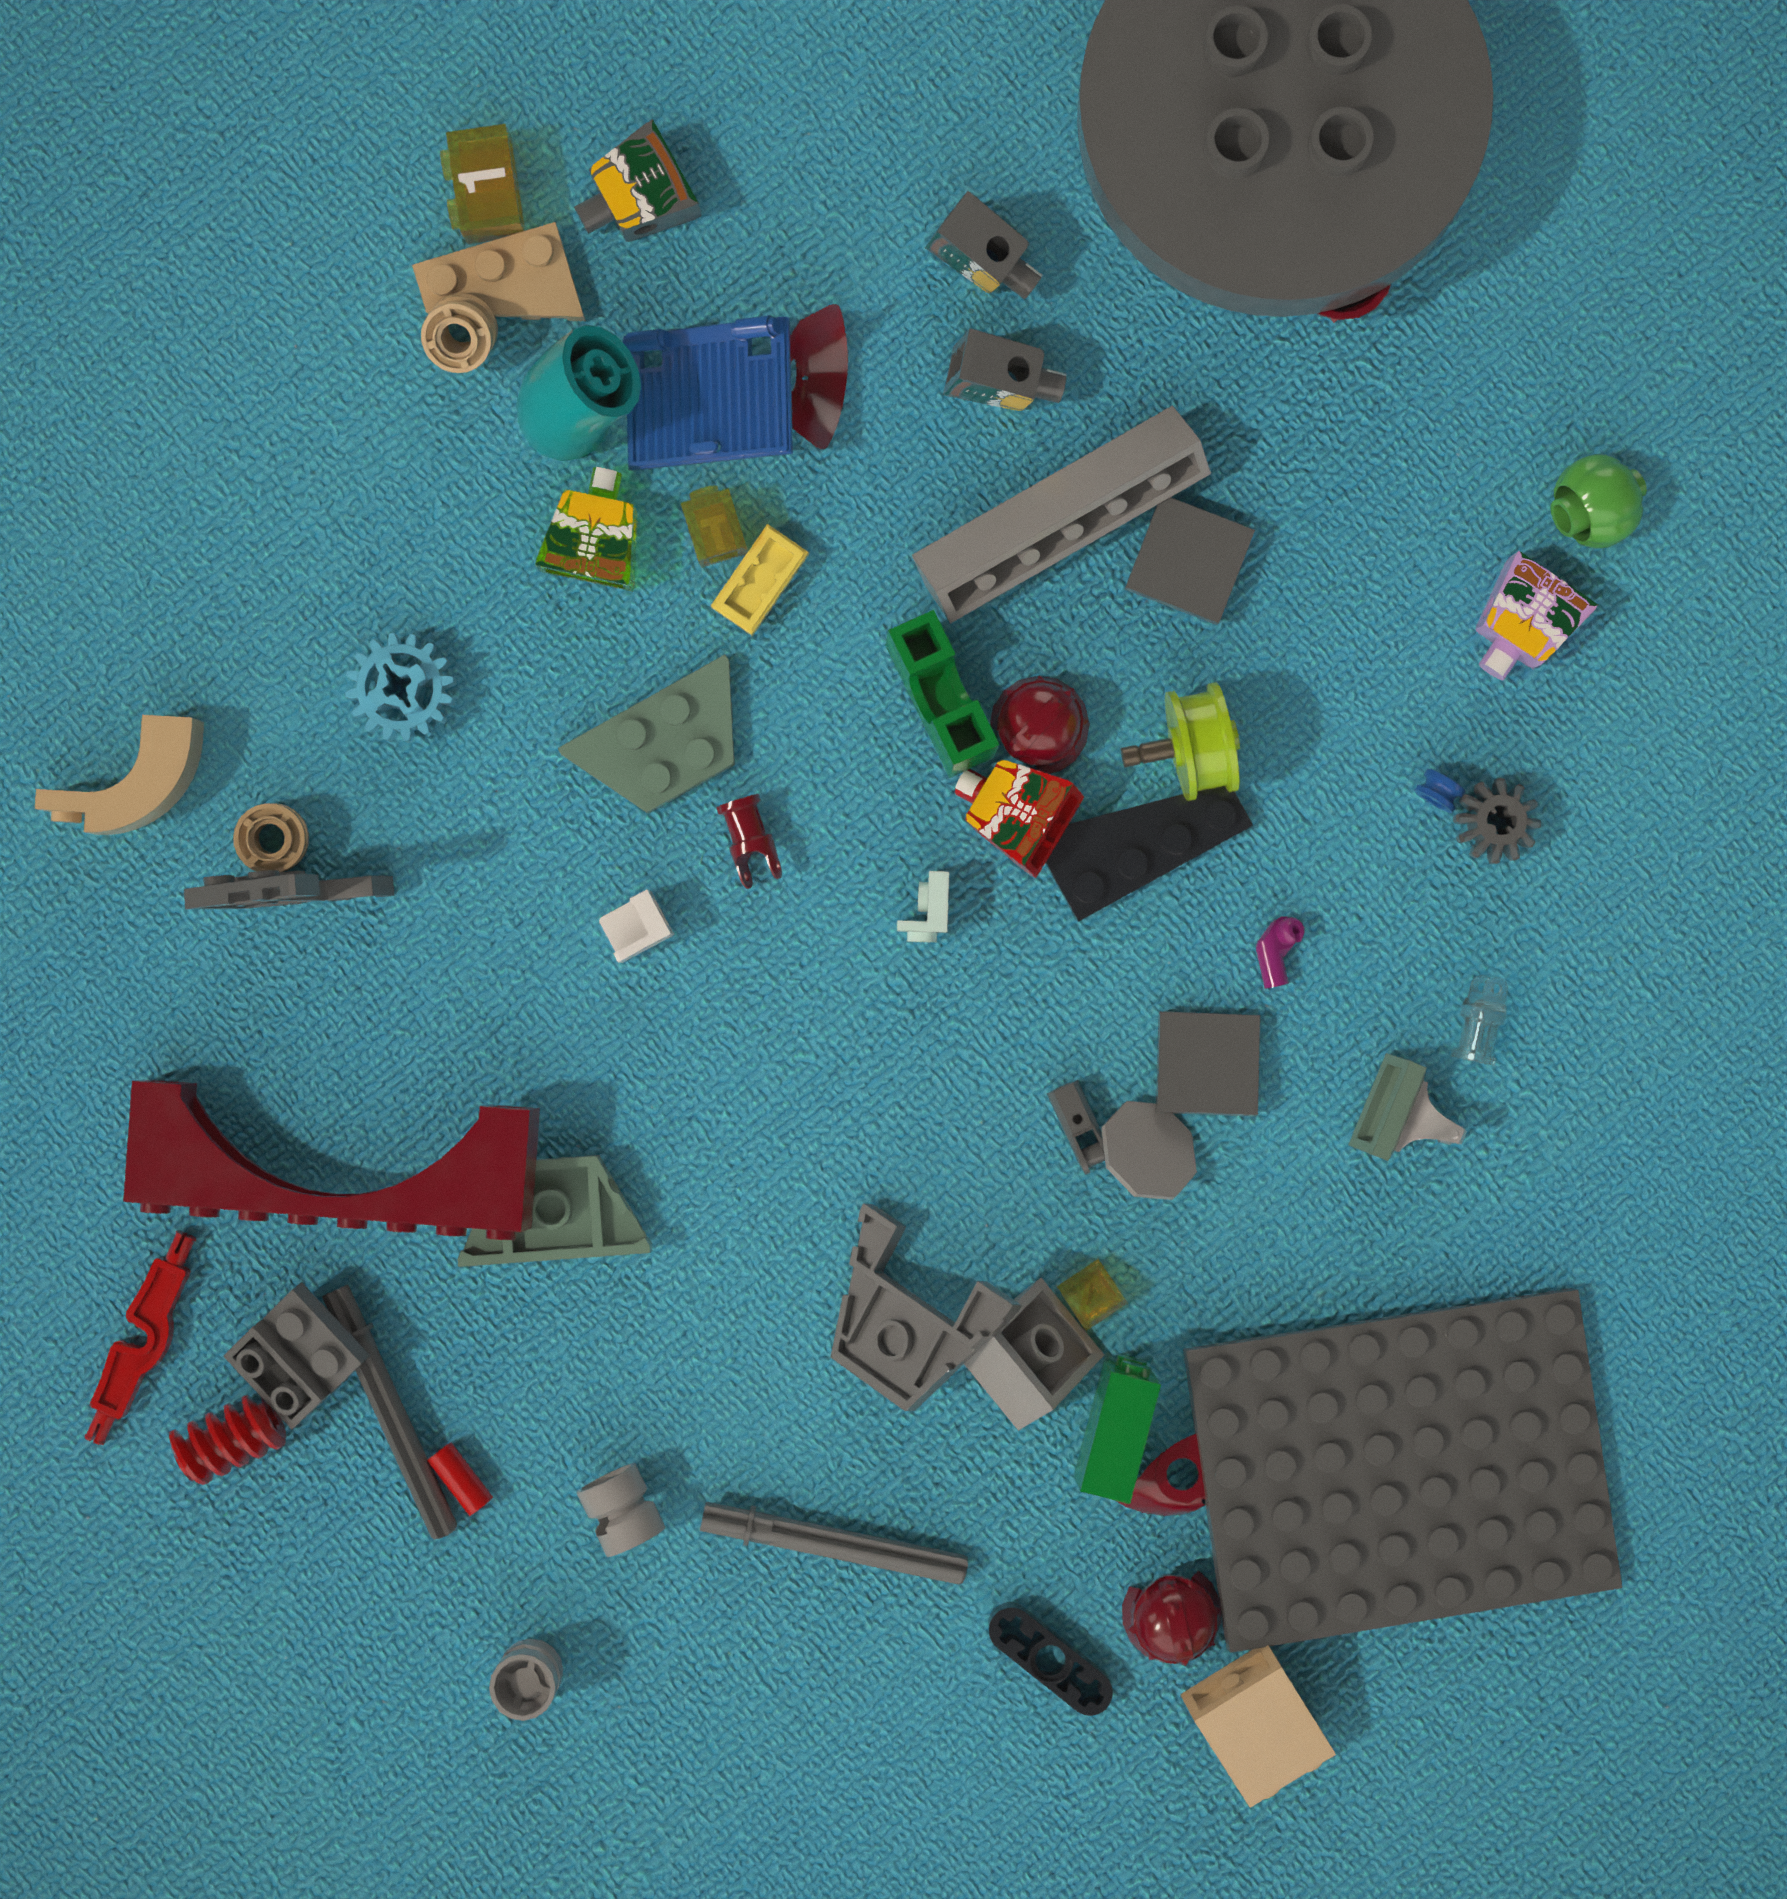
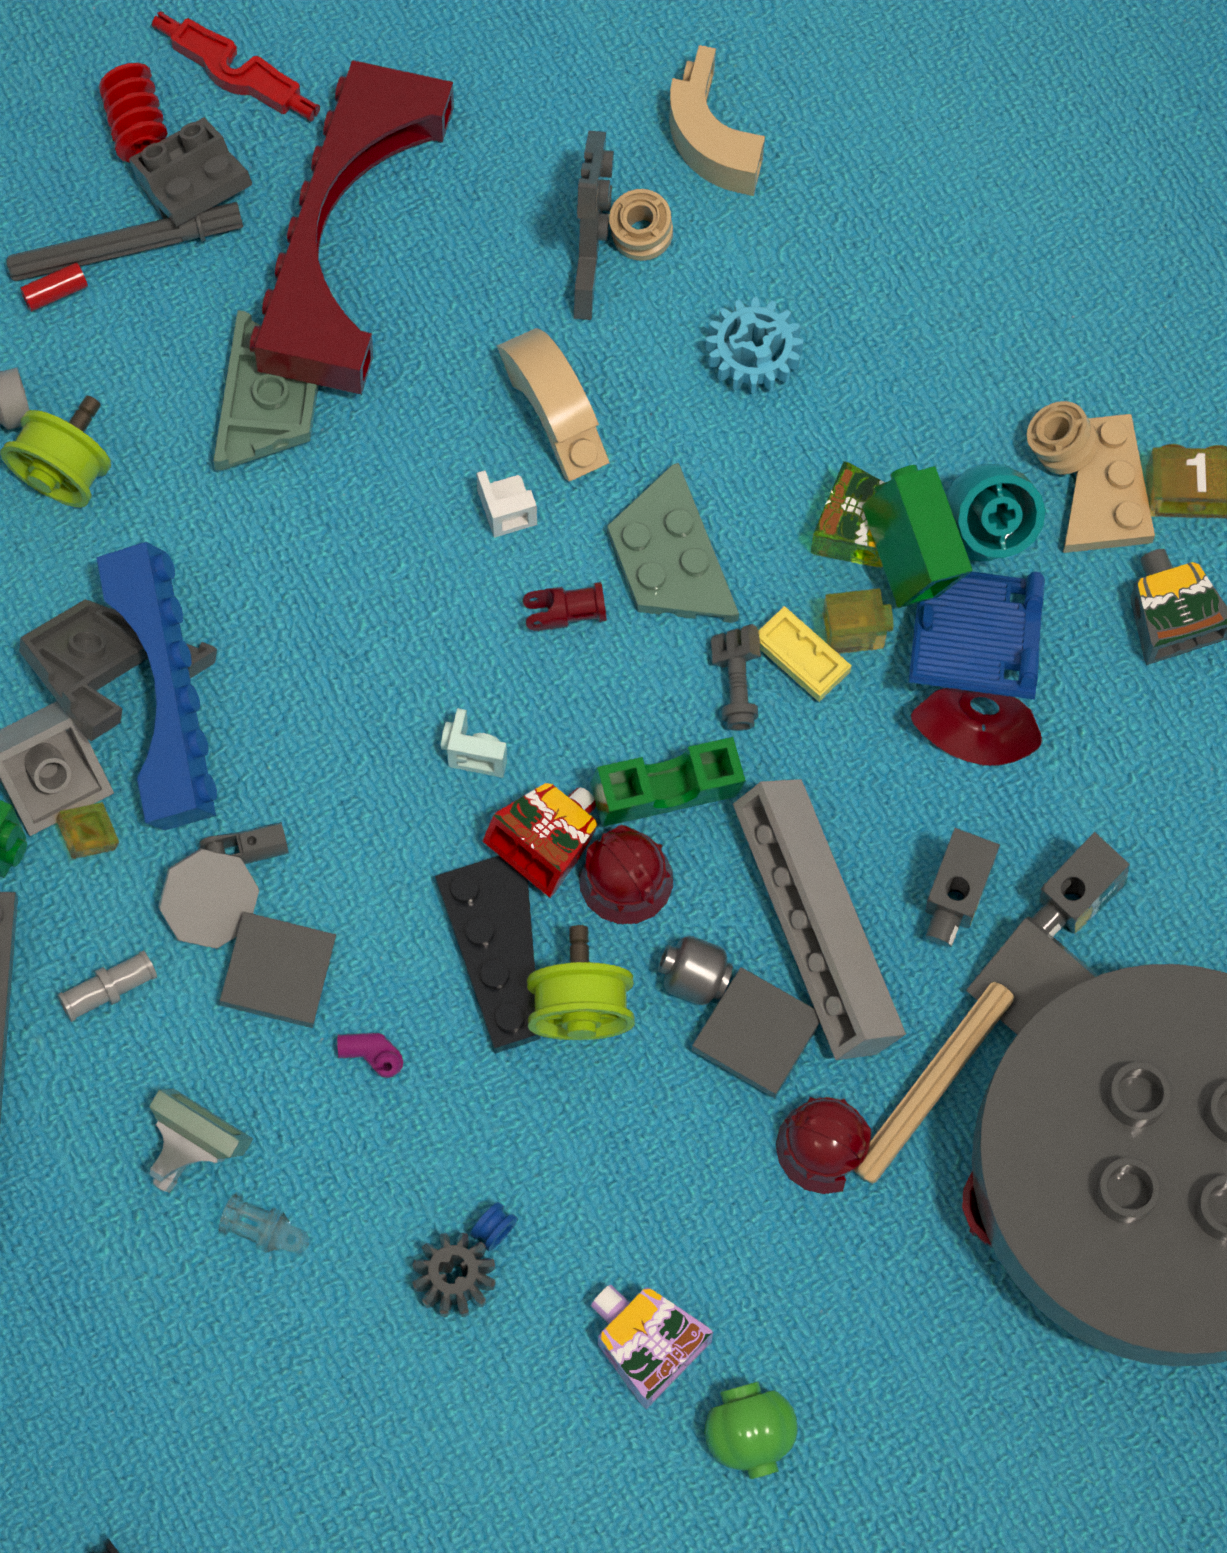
camera: 100 degrees right, 20 degrees down
none -> lime wheel [0,395,111,508]
none -> light grey pin [57,950,157,1022]
none -> blue arch [96,542,217,831]
none -> tan arch [497,328,610,481]
none -> flat silver head [658,936,733,1005]
none -> dark grey hinge [711,624,761,731]
none -> dark red helmet [776,1097,871,1194]
none -> tan axle [854,982,1014,1184]
none -> green brick [862,465,973,608]
none -> dark grey tile [966,917,1099,1035]

